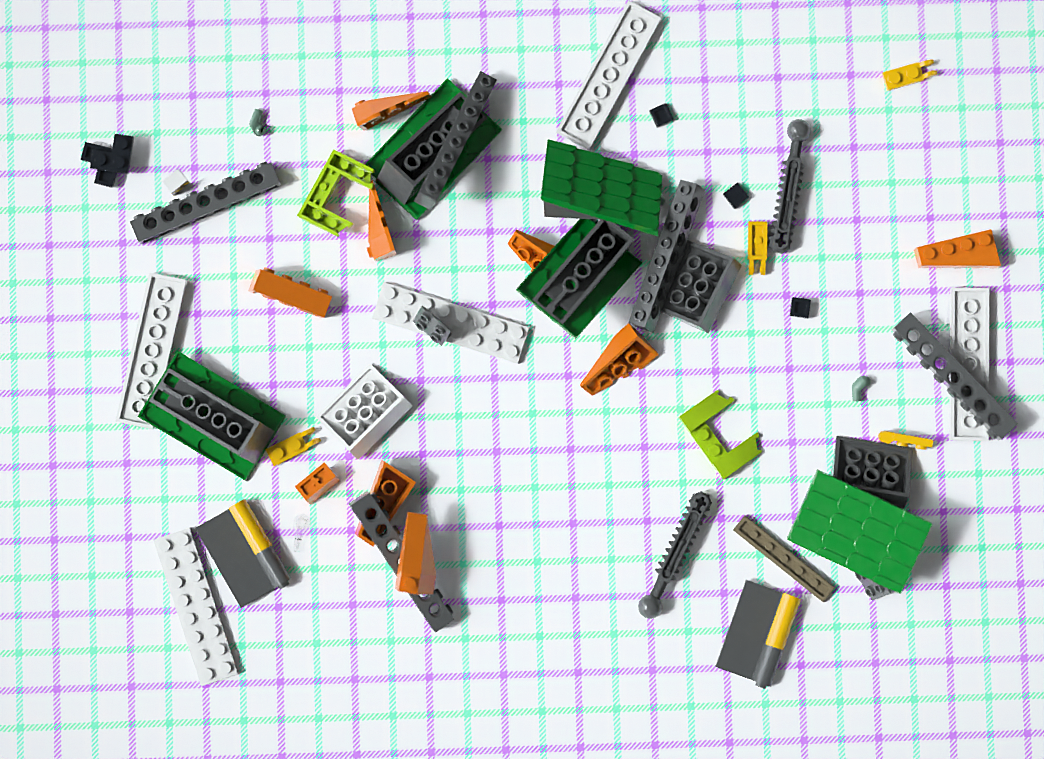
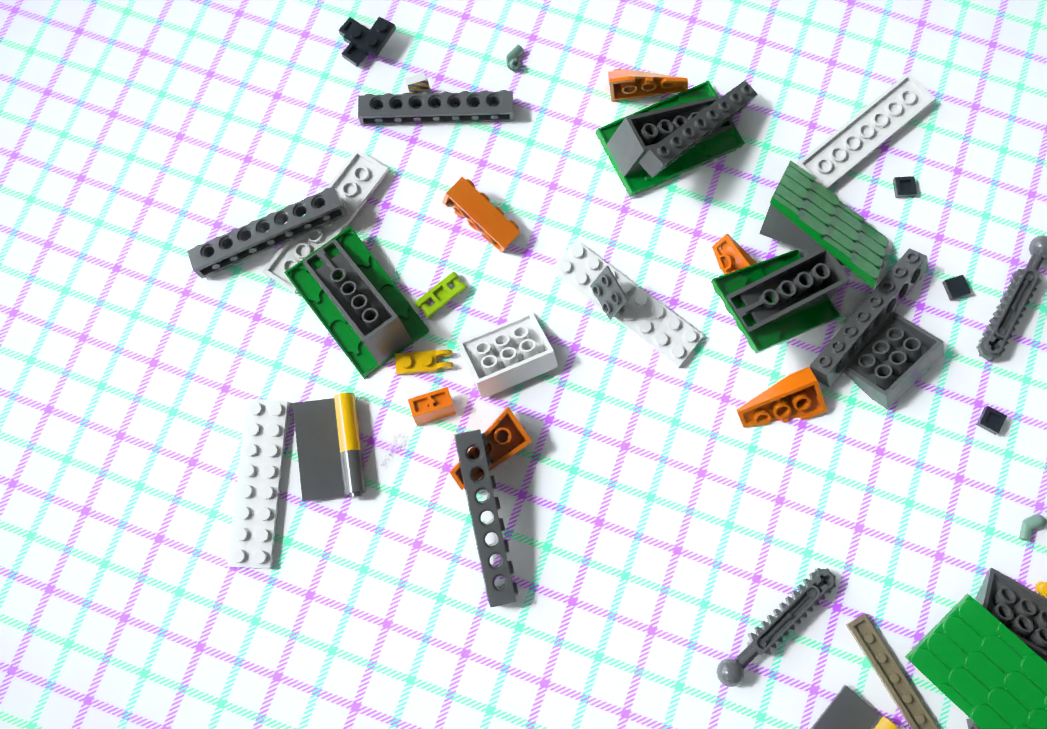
camera: 25 degrees right, 10 degrees down
lime wedge [297,149,375,237] -> none
orange wedge [366,180,397,262] -> none
orange wedge [395,512,436,594] -> none
lime wedge [678,390,762,480] -> none
yellow hinge [747,221,768,275] -> none
none -> dark grey brick [187,186,348,279]
none -> lime plate [415,272,468,319]

